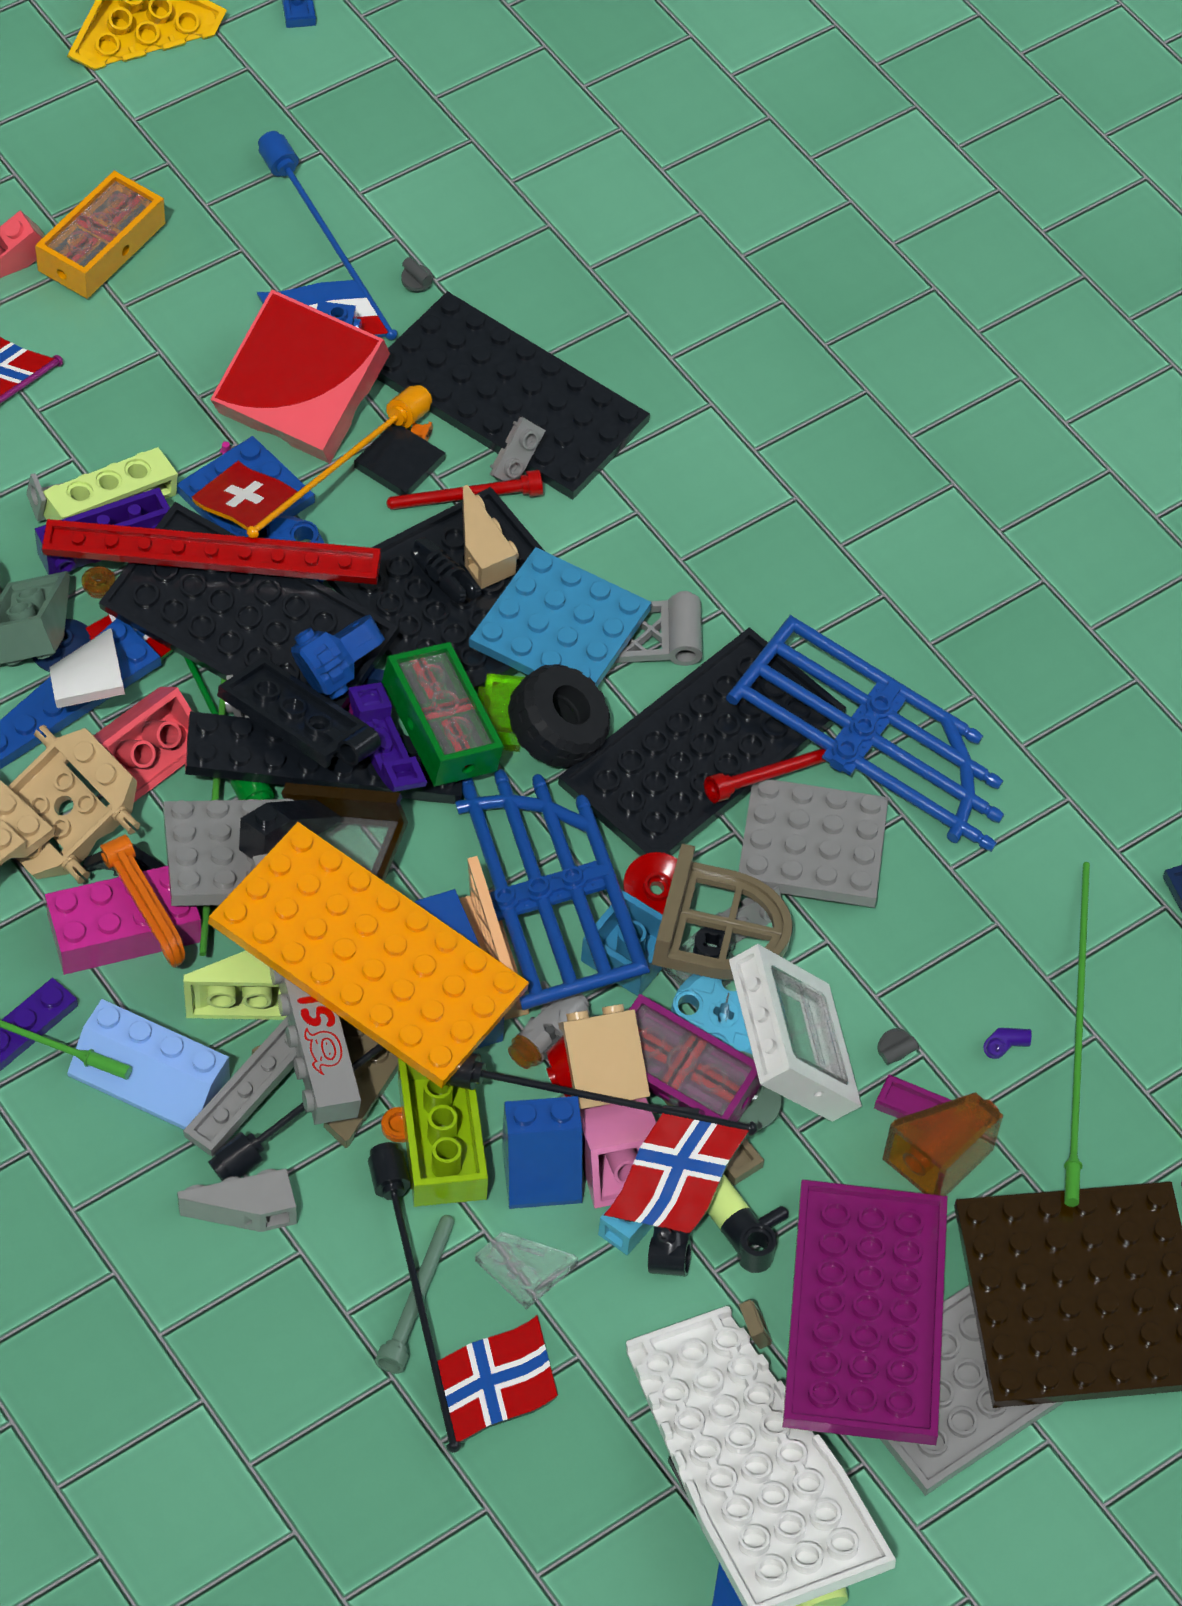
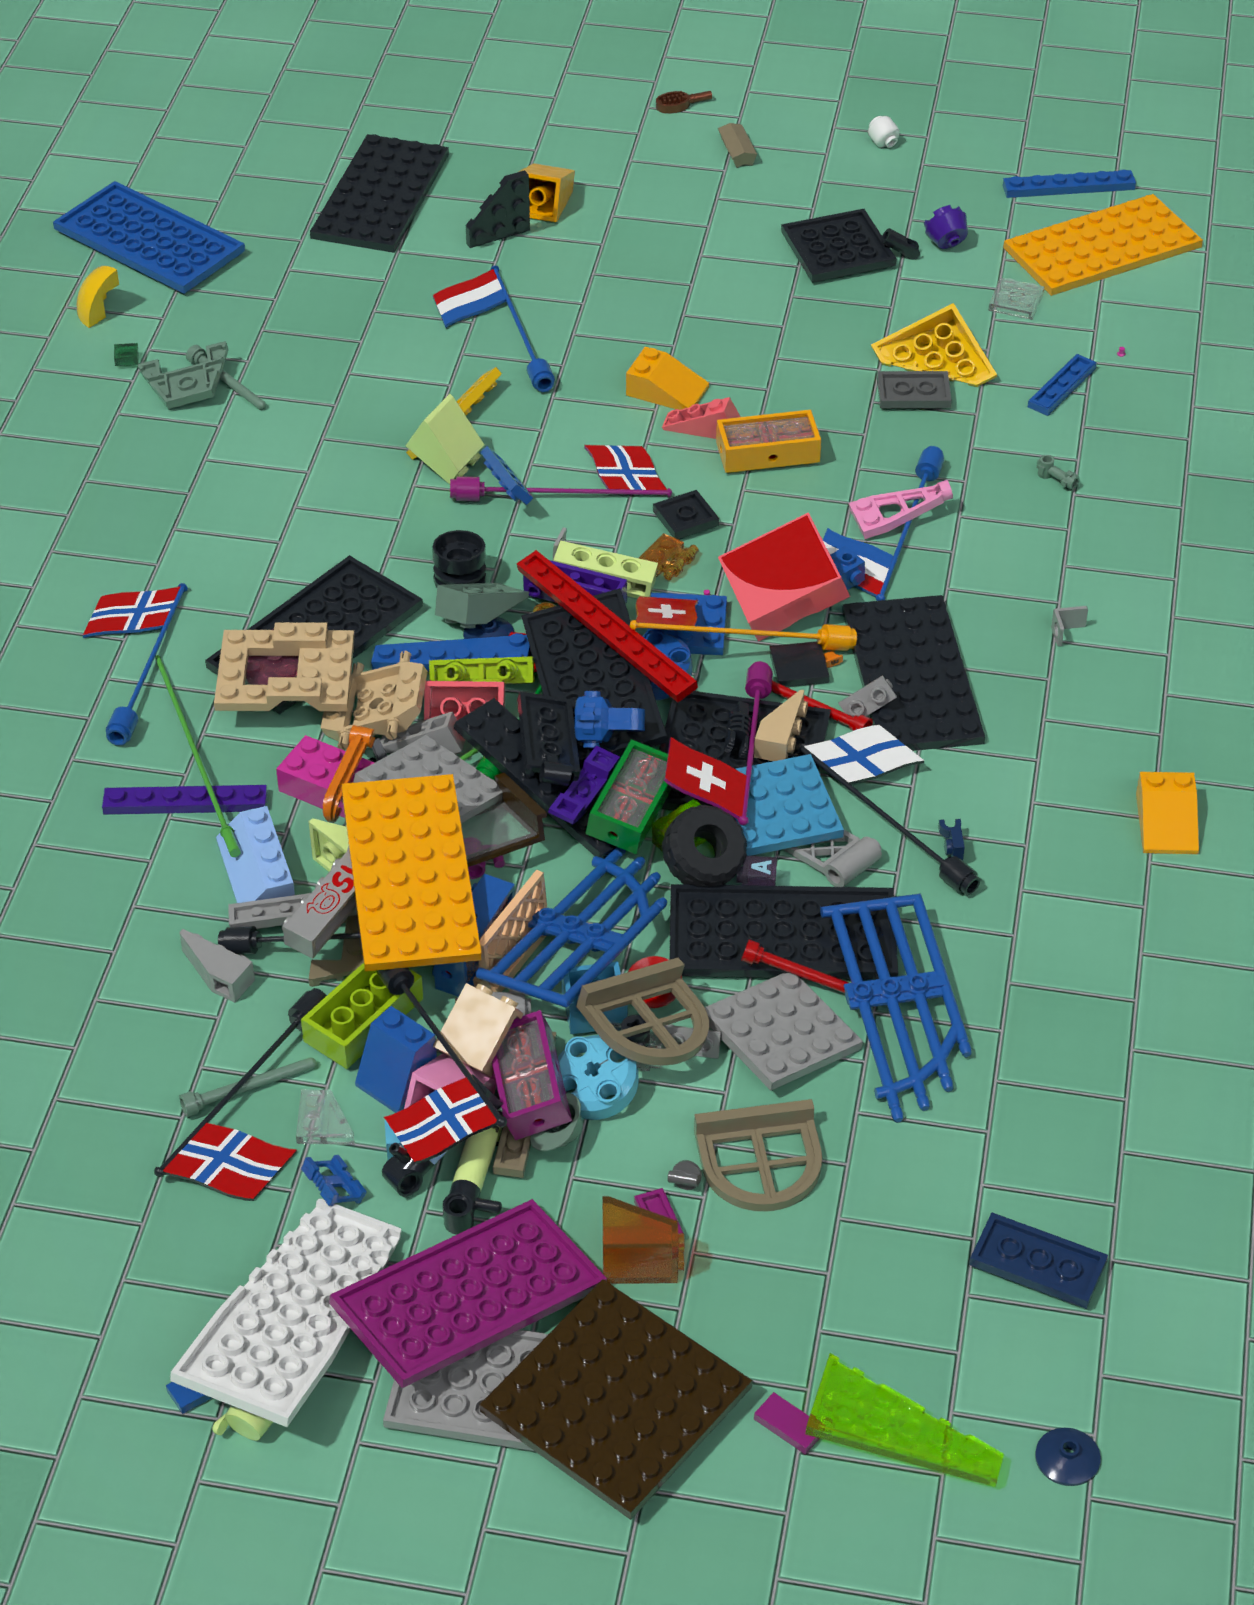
camera: 50 degrees right, 10 degrees down
white slope [49,628,125,708] -> none
black slope [239,799,340,859] -> none
dark grey plate [401,257,433,291] -> none
white piece [729,944,862,1122] -> none
dark tan tile [738,1299,772,1349] -> none
dark purple arm [983,1028,1032,1059] -> none
bright green piece [1064,862,1090,1207] -> none
none -> blue piece [301,1155,367,1206]
none -> light grey slope [380,712,465,755]
none -> lime plate [429,656,535,684]
none -> clear orange plate [639,533,699,580]
none -> black plate [653,490,719,540]
none -> flag [664,661,773,826]
none -> dark tan window [694,1099,822,1212]
none -> clear purple brick [737,856,777,886]
none -> flag [797,725,981,895]
none -> bright pink plate [849,480,953,539]
none -> dark grey plate [877,371,952,409]
none -> dark blue plate [938,819,965,860]
none -> sand green bar [1037,455,1080,490]
none -> light grey bracket [1051,606,1088,646]
none -> light orange slope [1136,772,1199,854]

